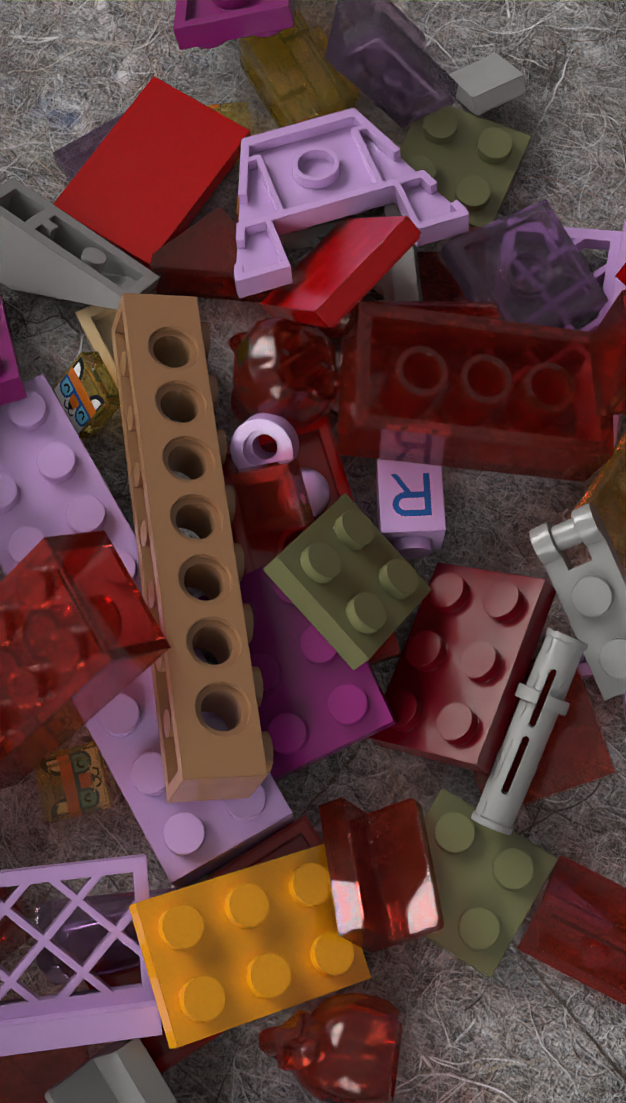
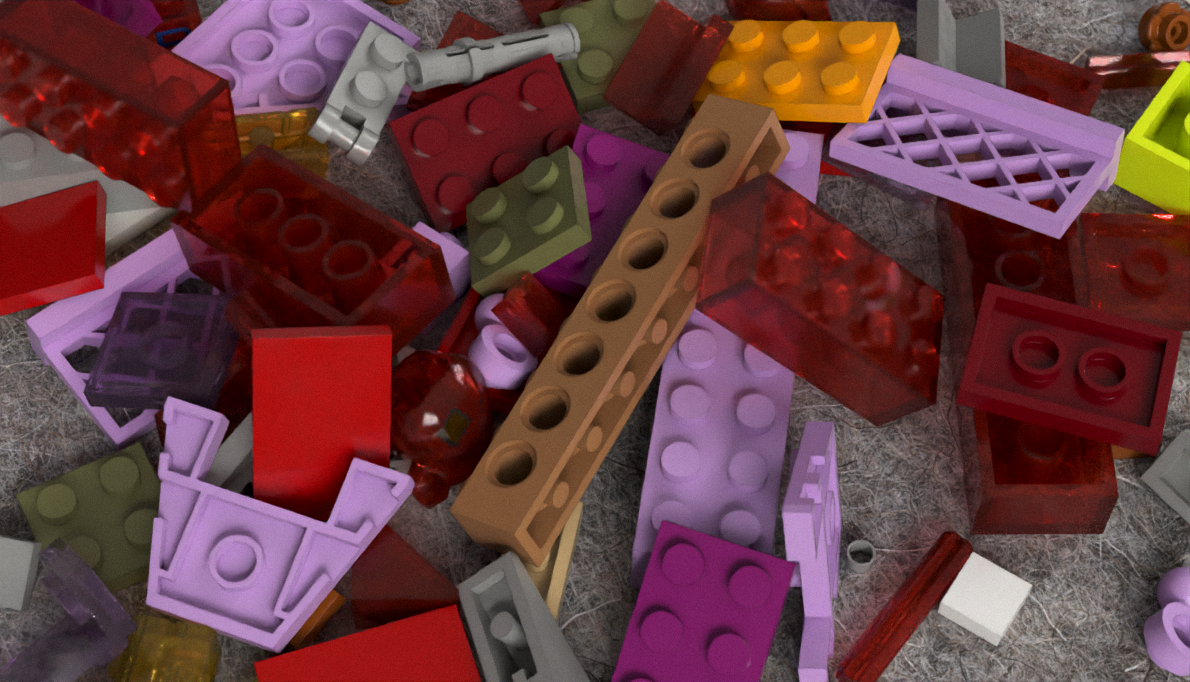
camera: 145 degrees left, 15 degrees down
tile [52,351,120,438] -> none

